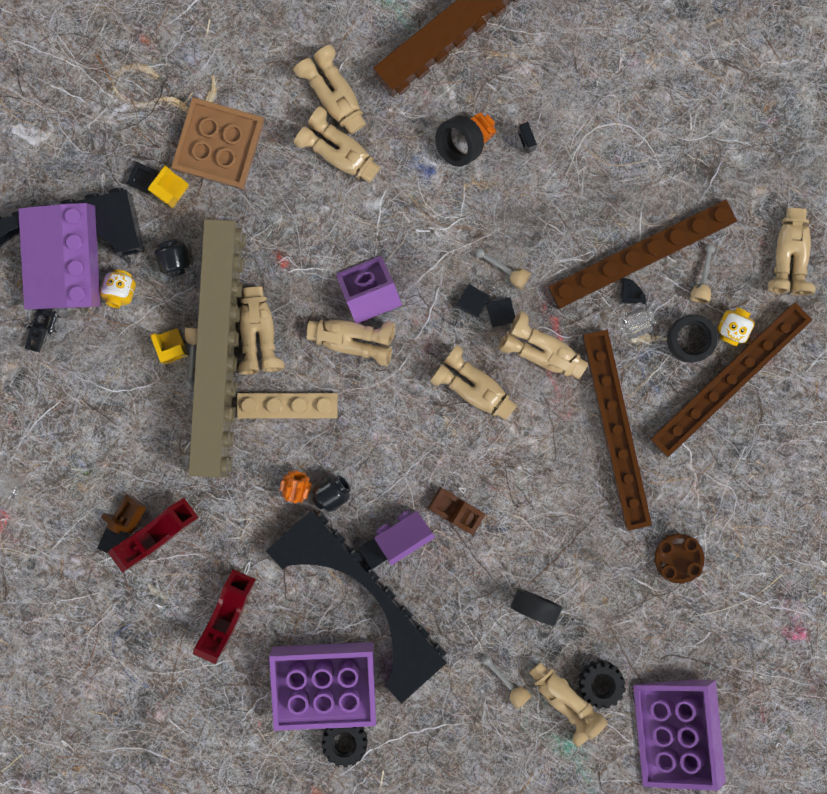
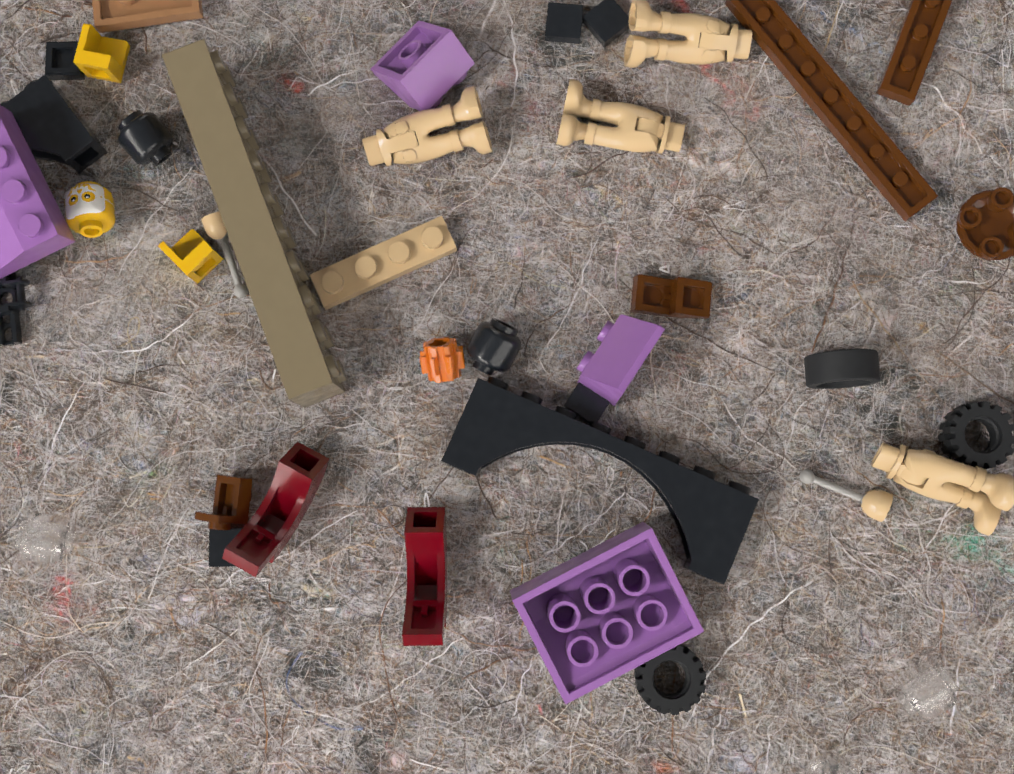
camera: 20 degrees left, 5 degrees down
tan piece [238,286,285,375] -> none

